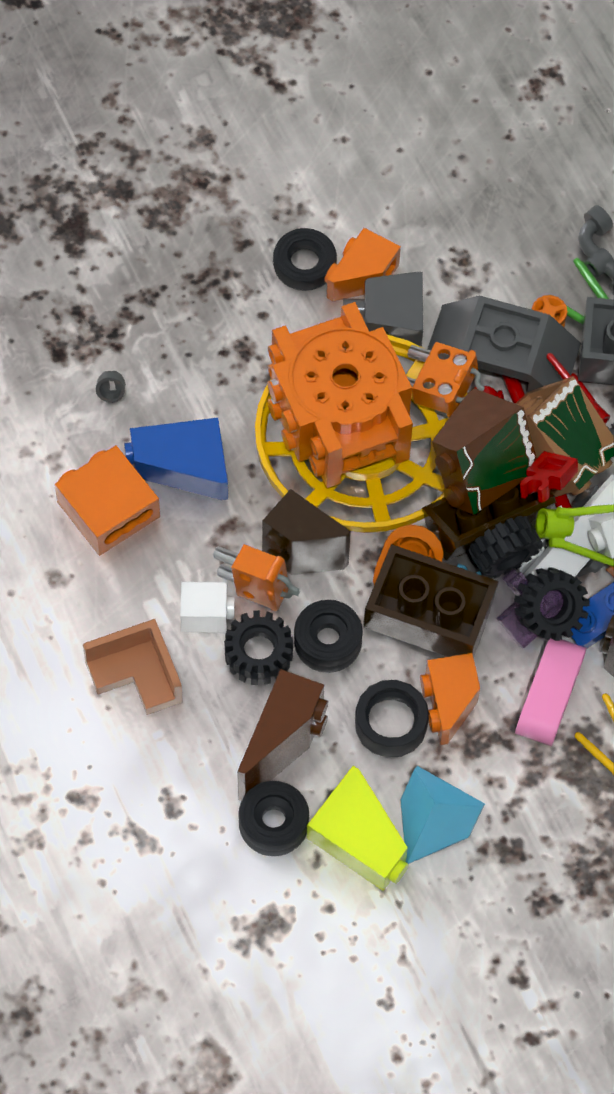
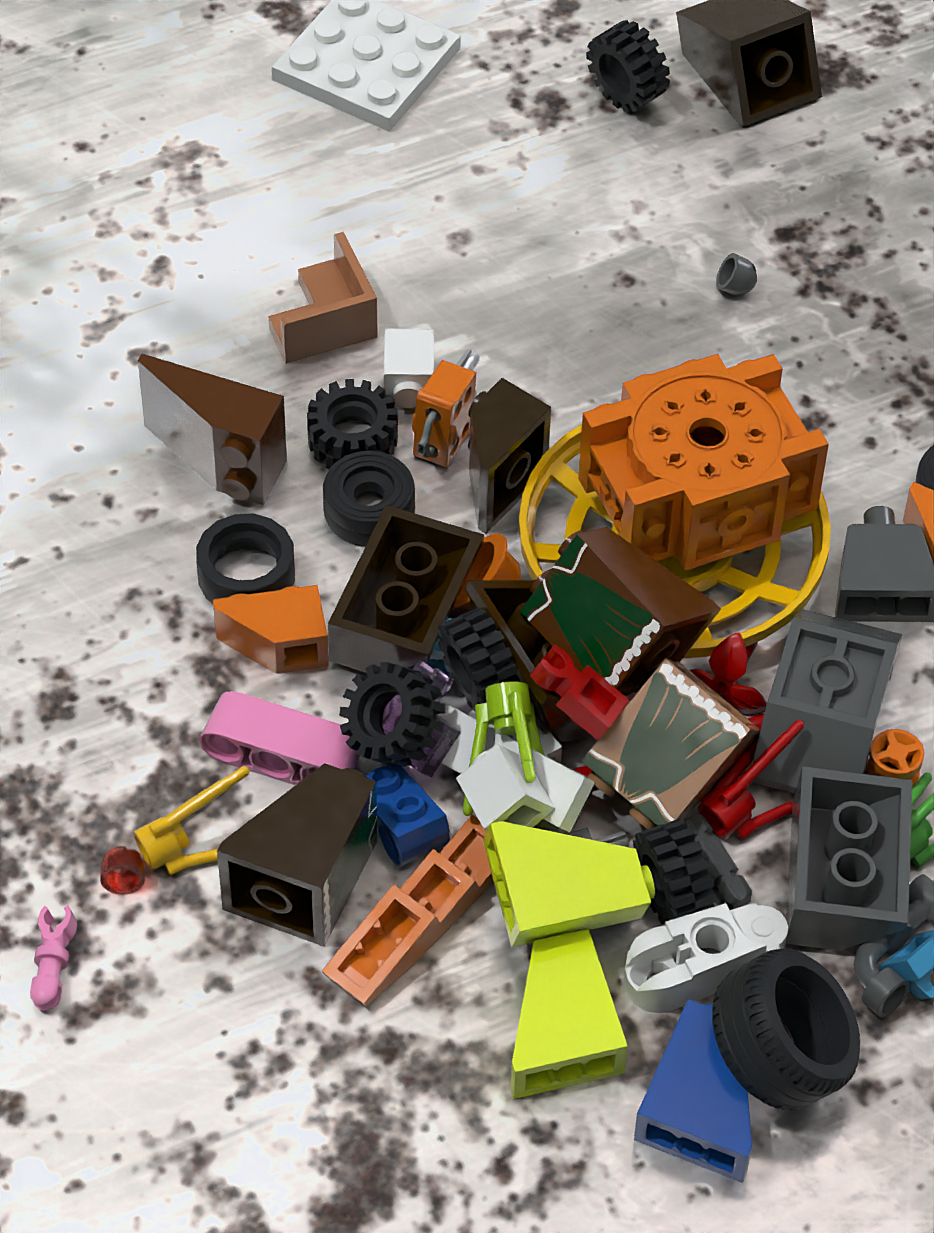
camera: 90 degrees right, 10 degrees down
orange piece [55,445,160,556] -> none
blue slope [124,418,228,500] -> none
black tyre [238,781,309,856] -> none
neon yellow slope [307,766,409,891] -> none
medium azure slope [400,766,485,864] -> none
orange piece [407,342,485,418] -> none

